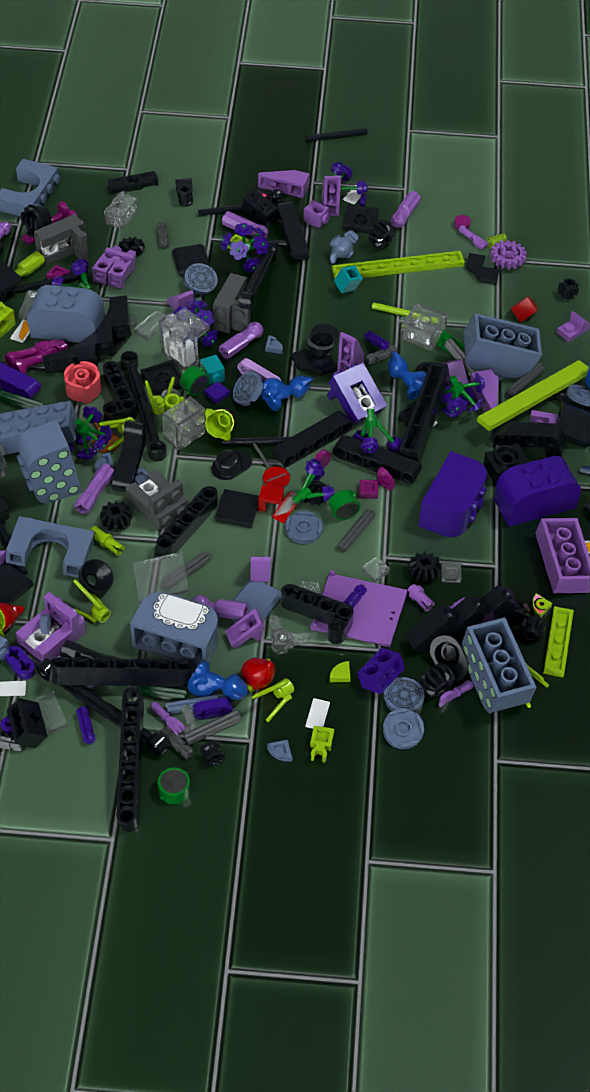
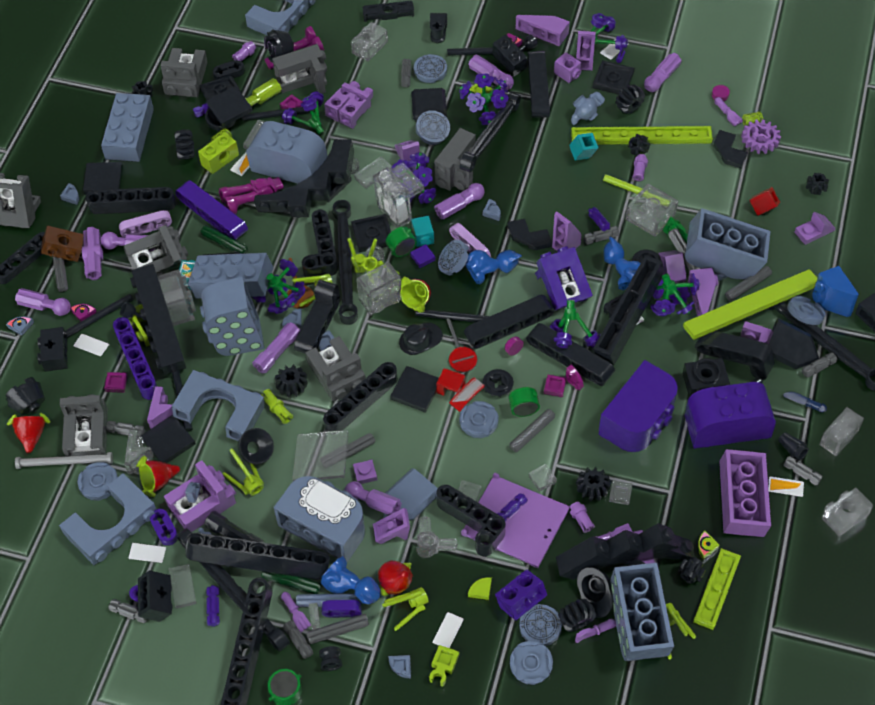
camera: 15 degrees right, 5 degrees up
coral brick [64,361,101,404] -> none
black gear [119,236,145,256] -> none
medium lavender slope [251,557,270,582] -> none
plant [292,459,334,504] -> none
black piece [307,324,338,359] -> none
none -> medium lavender plate [353,460,377,484]
none -> sand blue tile [414,54,447,83]
none -> black gear [628,134,651,156]
none -> medium lavender animal [632,154,648,181]

